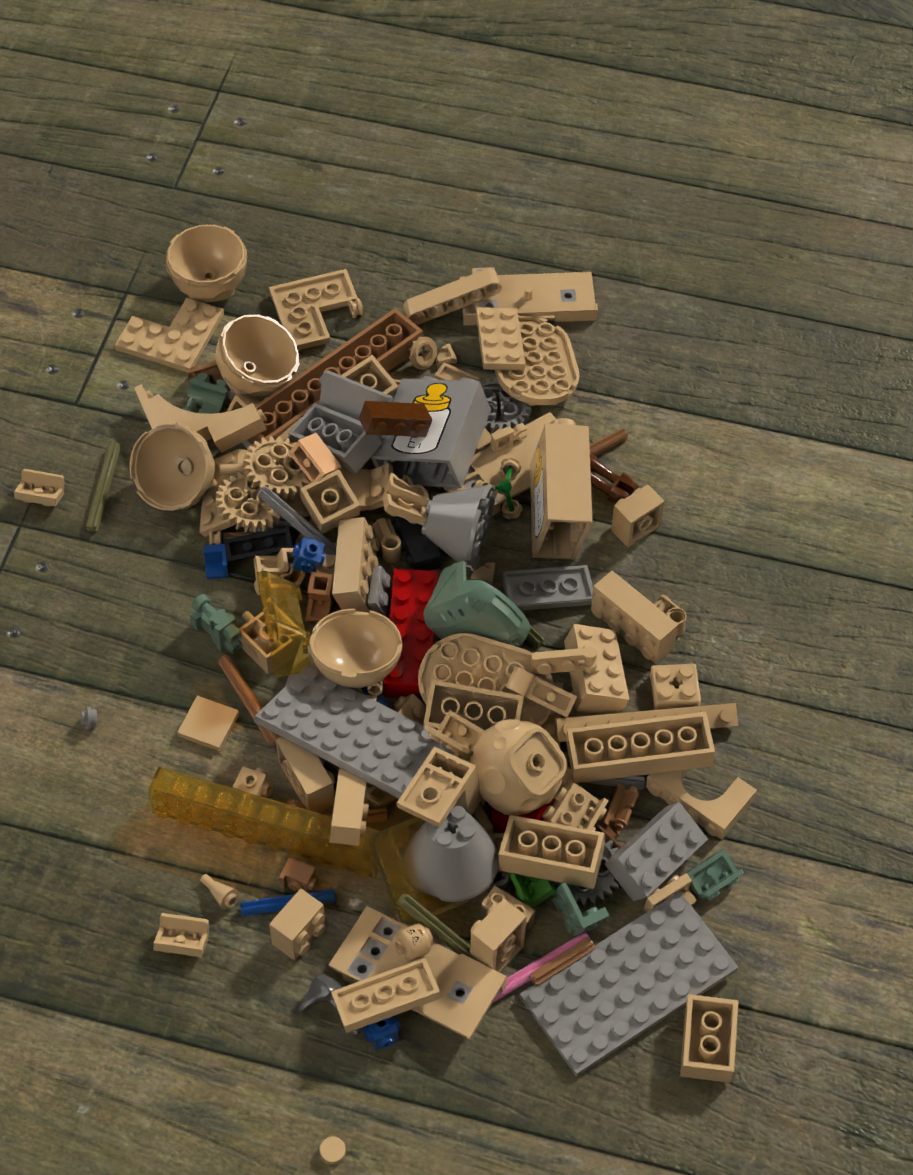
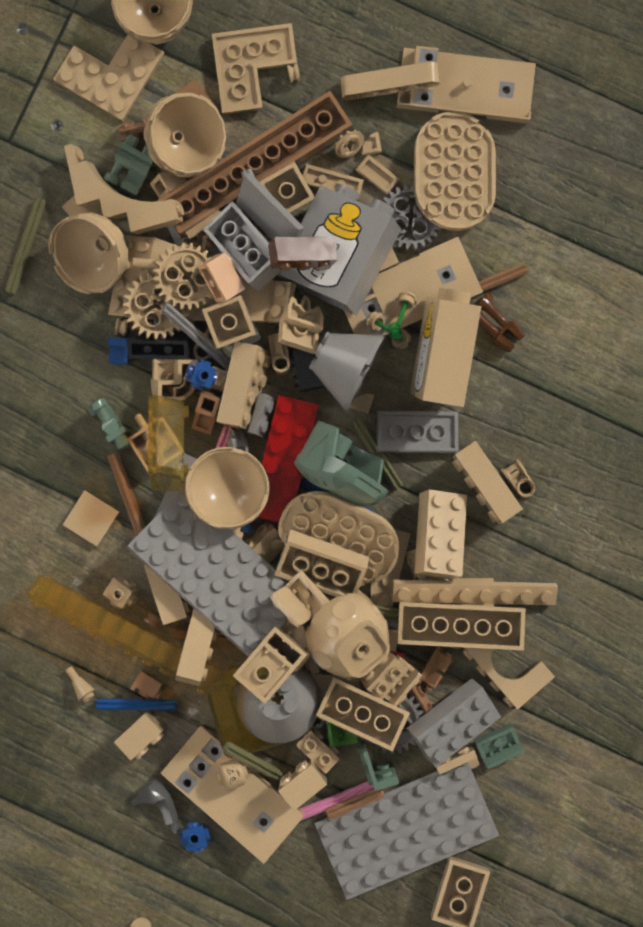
camera: 10 degrees right, 30 degrees up
tan bracket [154,913,209,957] -> none
tan plate [331,958,442,1033] -> none
tan plate [476,307,526,370] -> none
tan plate [491,423,527,453] -> none
tan plate [506,666,577,718] -> none
tan plate [531,647,597,675] -> none
tan brick [611,484,665,547] -> none
tan brick [650,664,701,710] -> none

